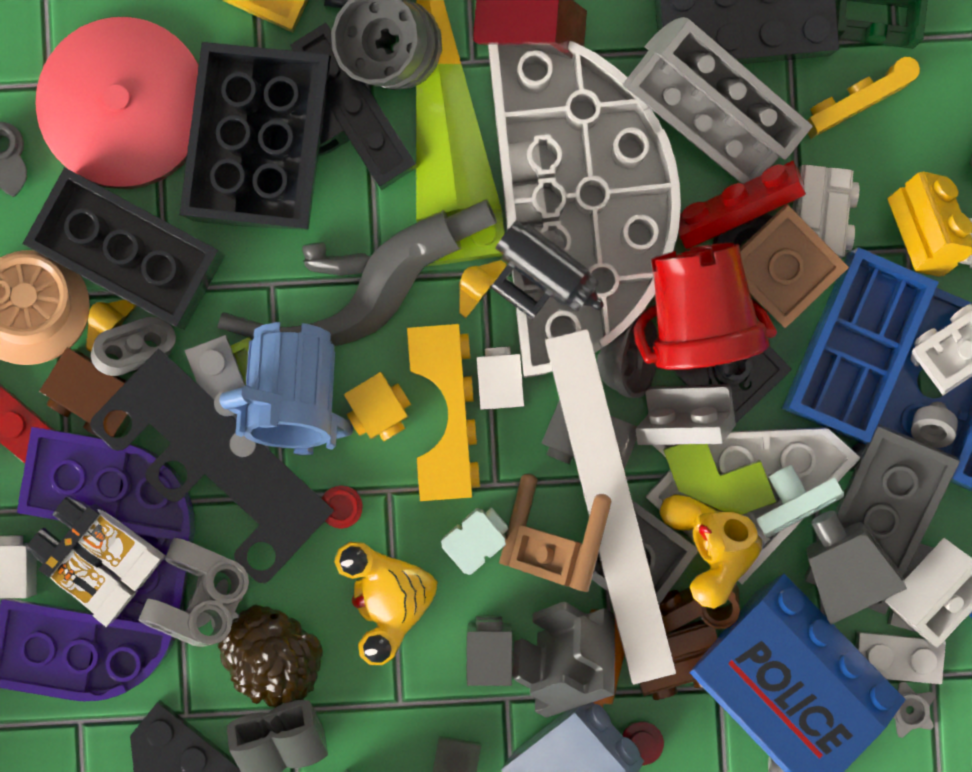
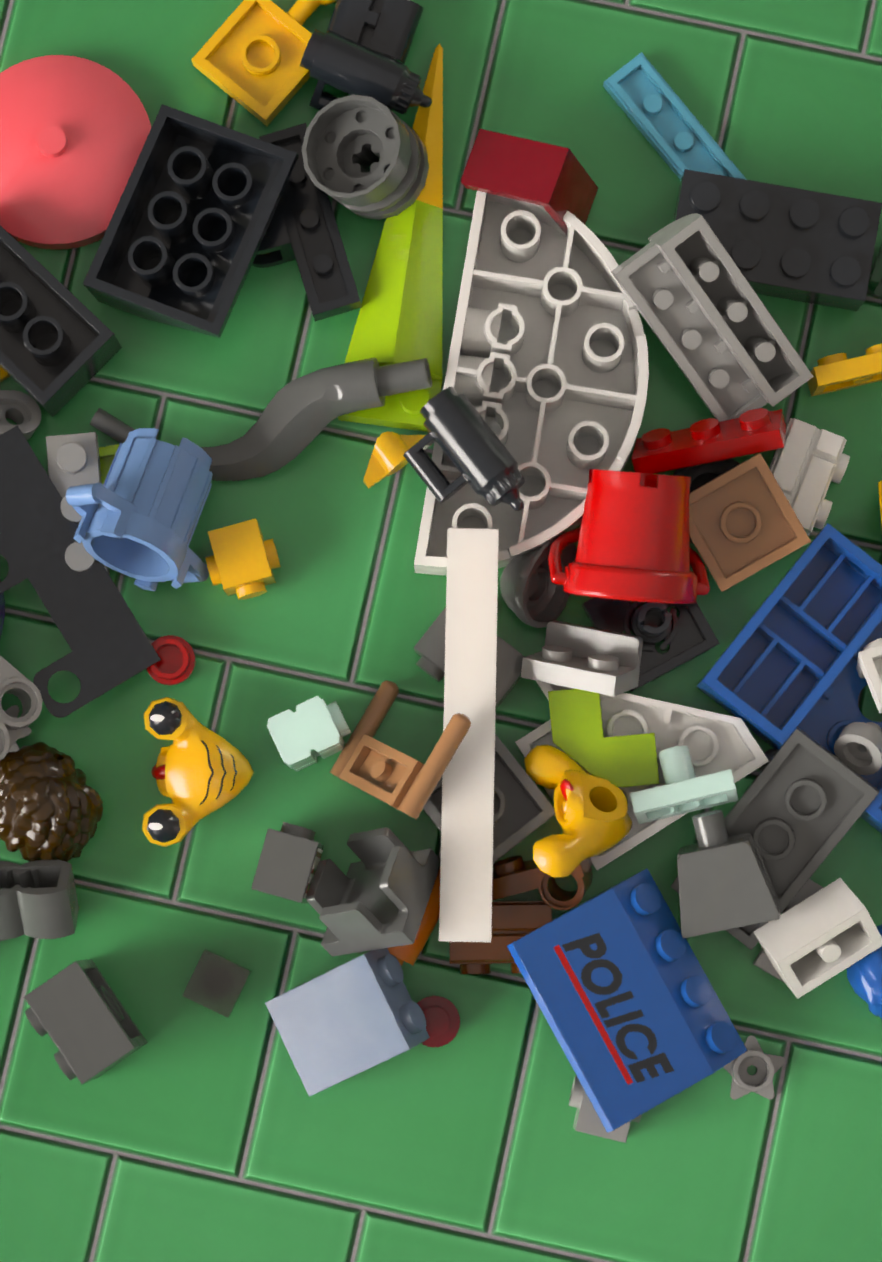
camera: 20 degrees right, 5 degrees down
dark grey arm [302,242,371,276] -> none
yellow arch [407,324,480,501] -> none
white brick [477,347,524,410] -> none
white plate [855,631,946,684] -> none

